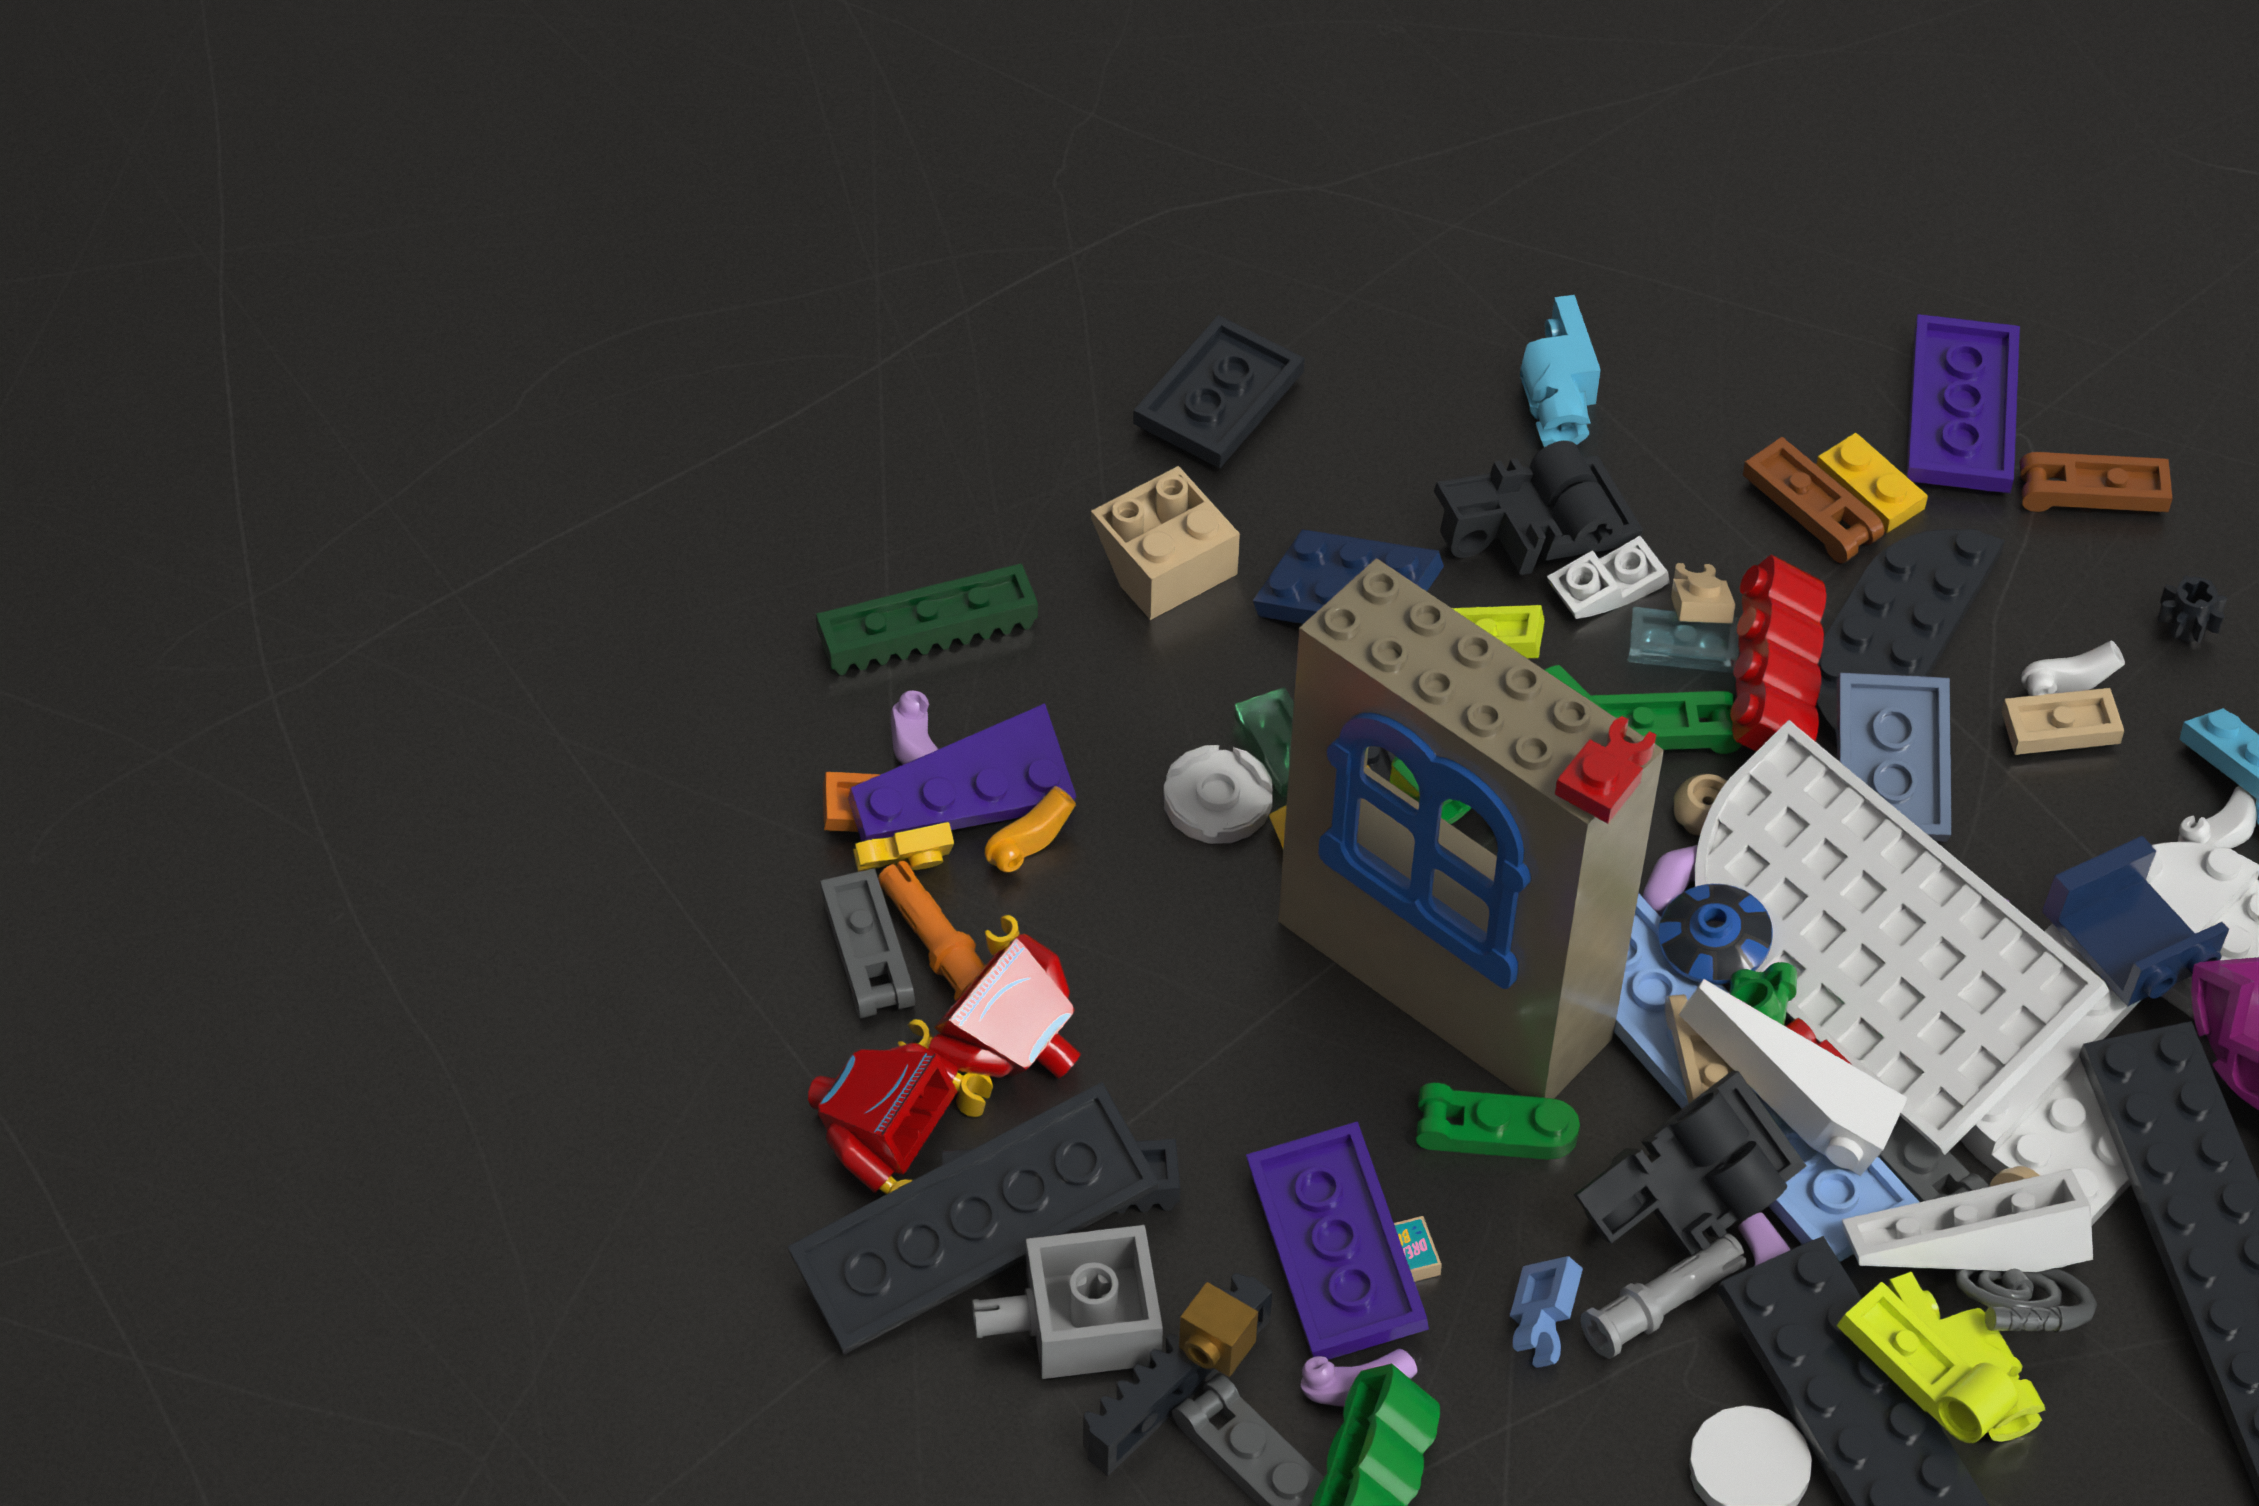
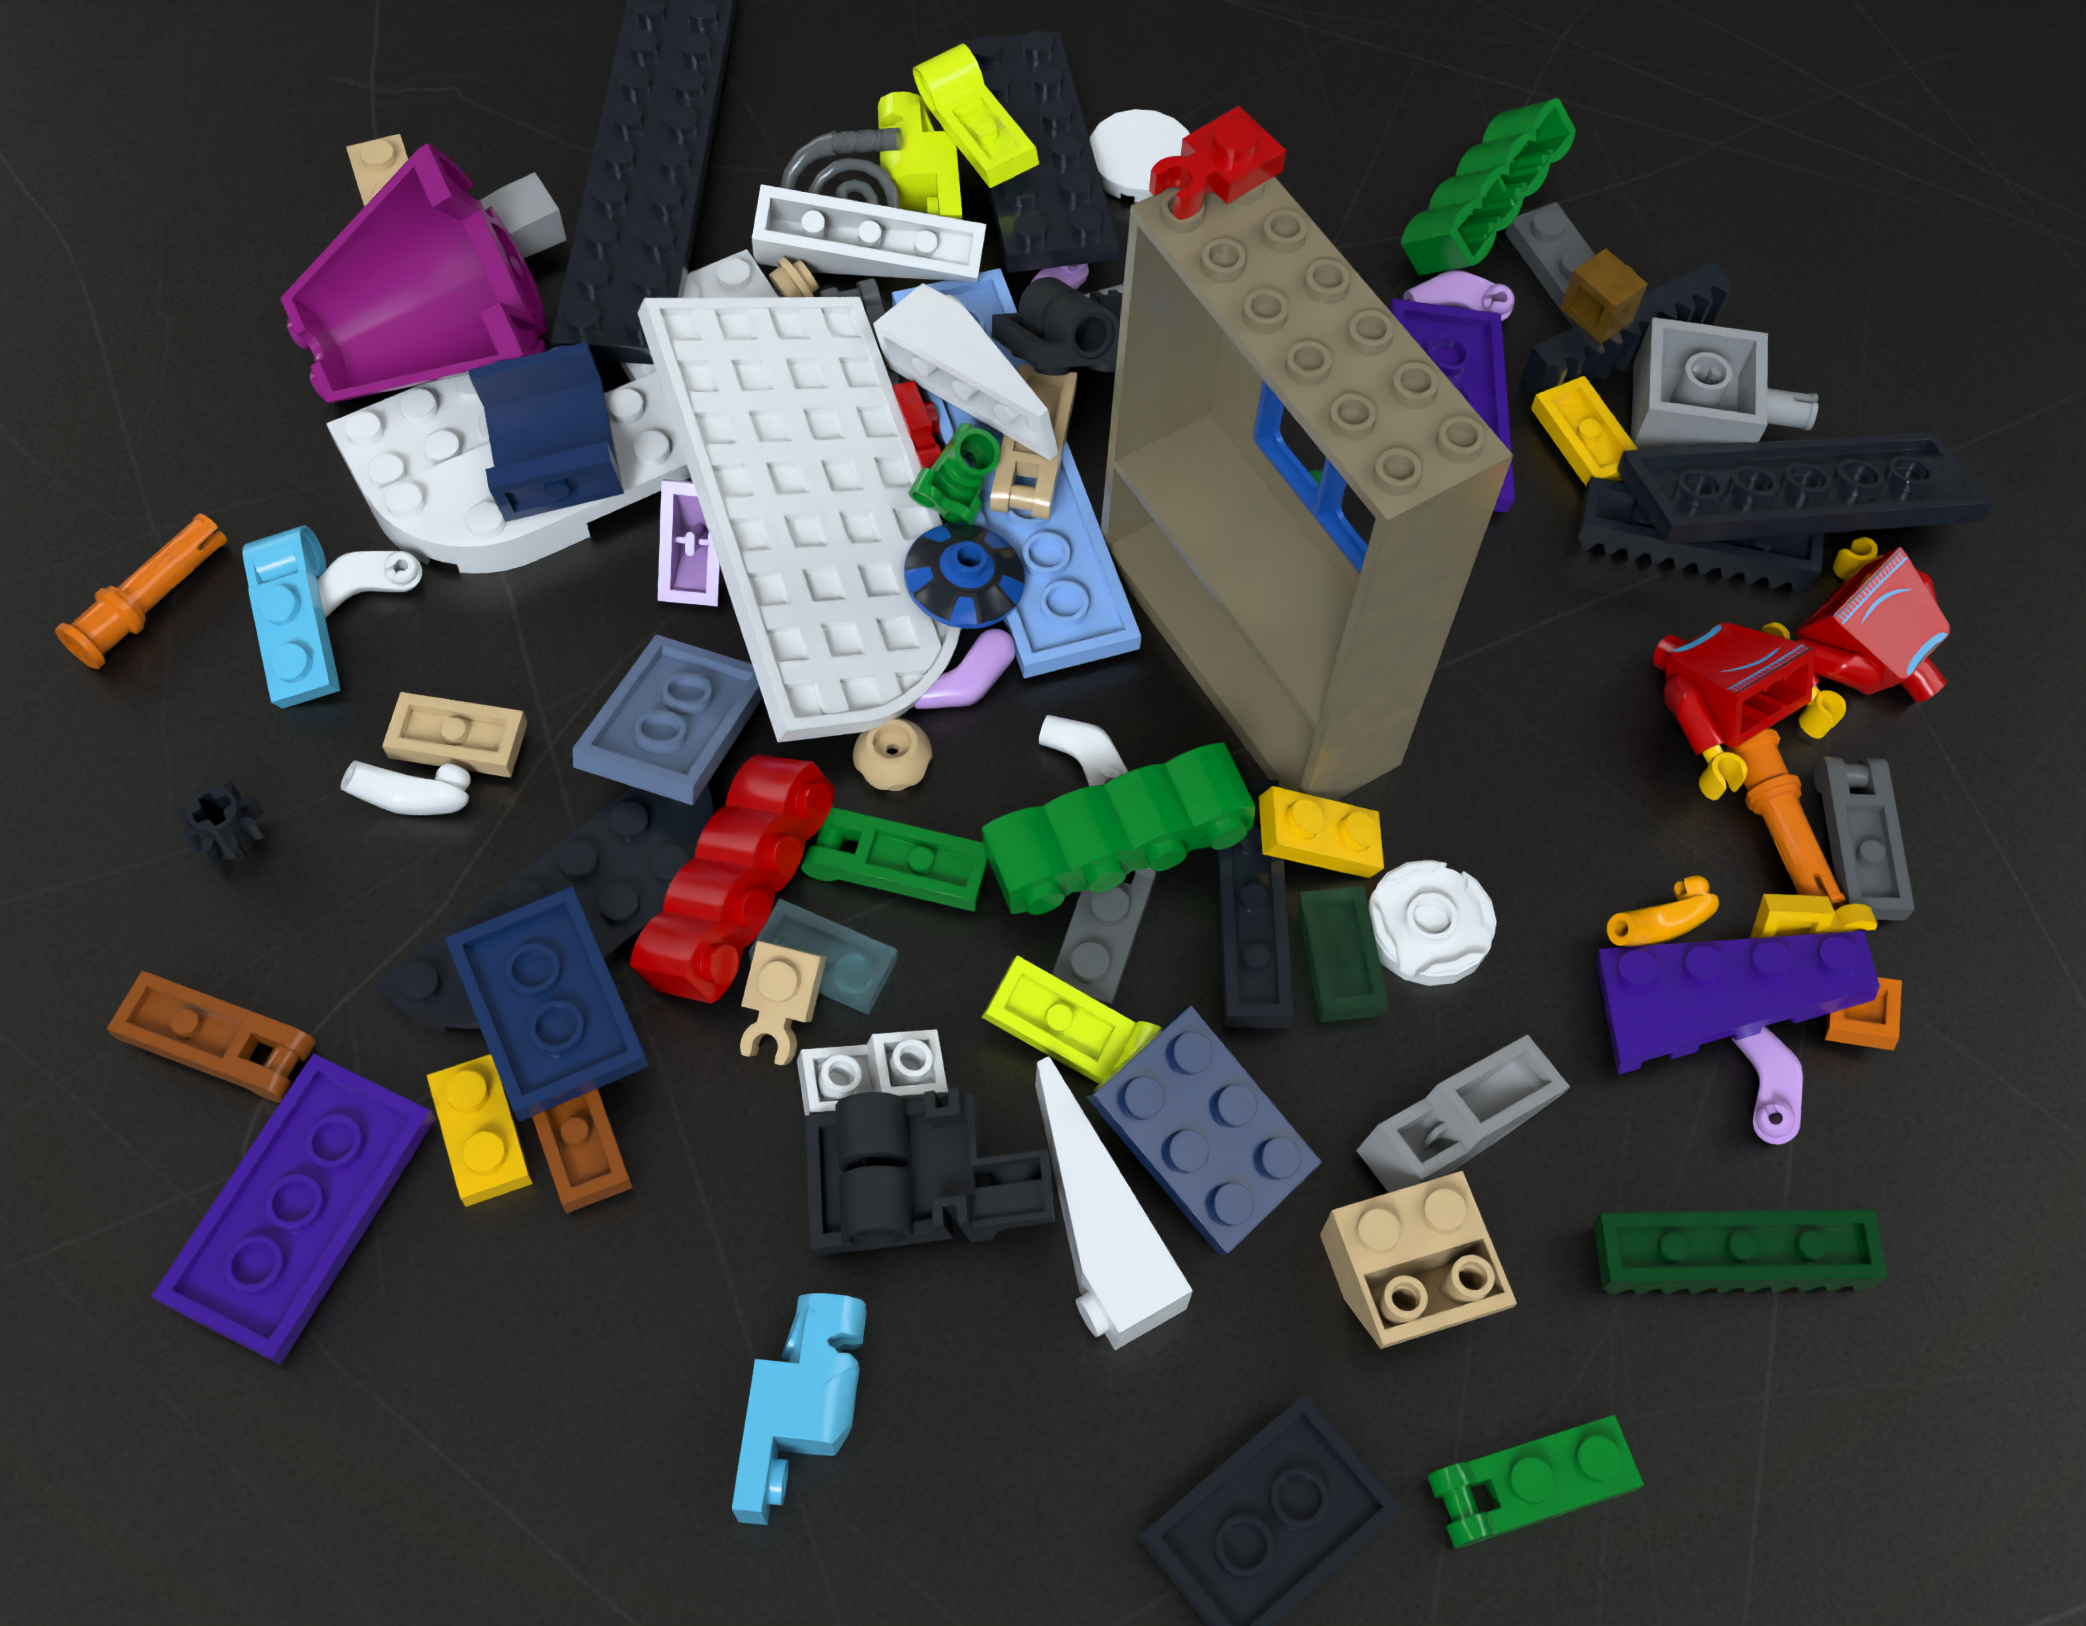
camera: 165 degrees left, 10 degrees up
none -> dark blue plate [445,886,649,1122]
none -> white slope [1035,1056,1193,1350]
none -> light grey slope [1356,1034,1570,1193]
none -> green plate [1427,1415,1644,1549]
none -> yellow plate [1531,376,1638,486]

